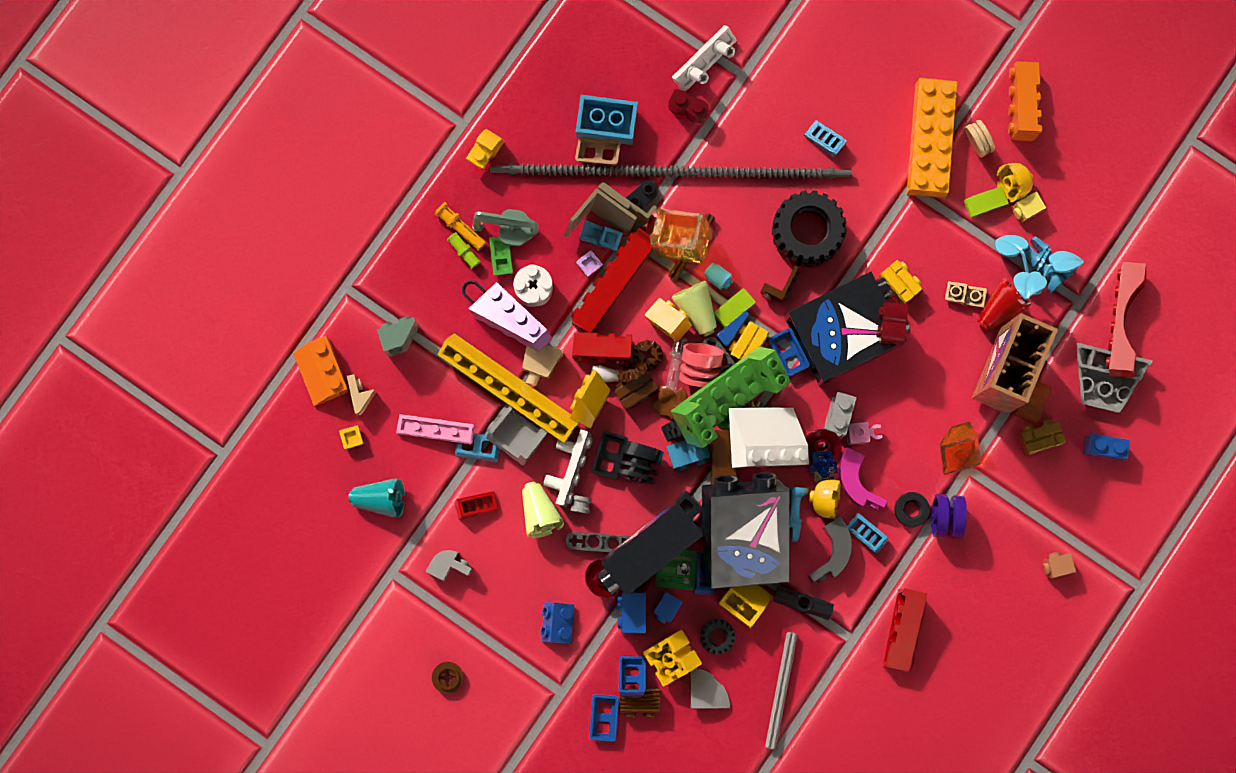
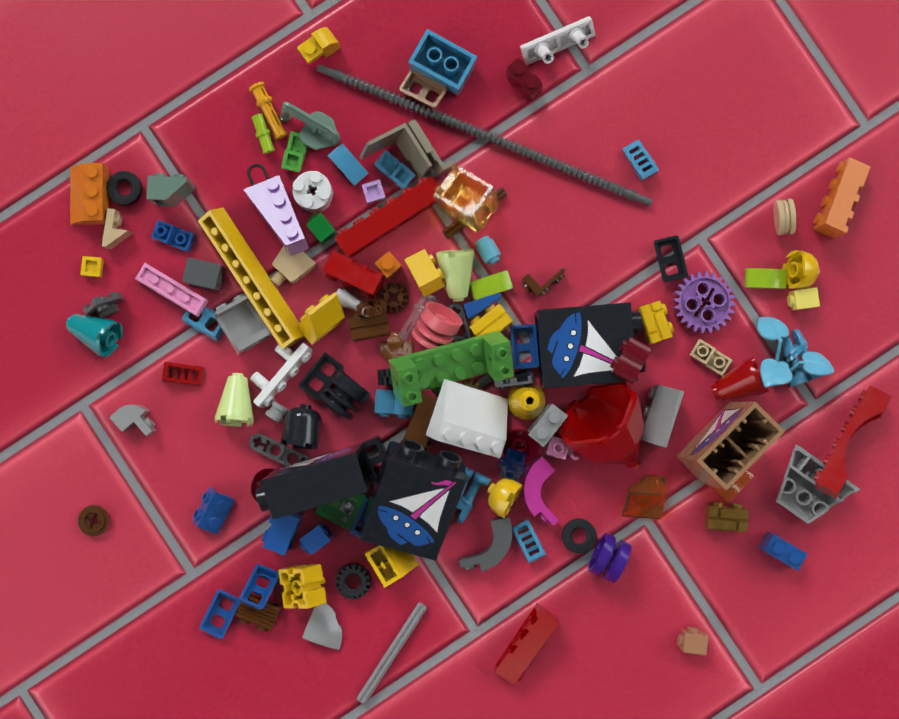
camera: 20 degrees right, 5 degrees up
black plate [626,181,658,210] -> none
black tyre [772,190,847,267] -> none
black piece [773,585,834,620] -> none
light orange brick [906,78,957,198] -> none
none -> dark grey plate [83,292,126,319]
none -> black tyre [107,171,143,206]
none -> blue slope [151,220,197,253]
none -> dark grey piece [182,258,226,292]
none -> black cylinder [280,404,322,450]
none -> green brick [306,213,337,245]
none -> dark azure slope [327,143,368,186]
none -> orange brick [374,251,402,280]
none -> black wing [493,369,535,389]
none -> yellow cone [507,383,546,420]
none -> red piece [558,382,644,468]
none -> light grey slope [642,385,684,448]
none -> black piece [654,235,688,282]
none -> medium lavender gear [672,271,736,334]

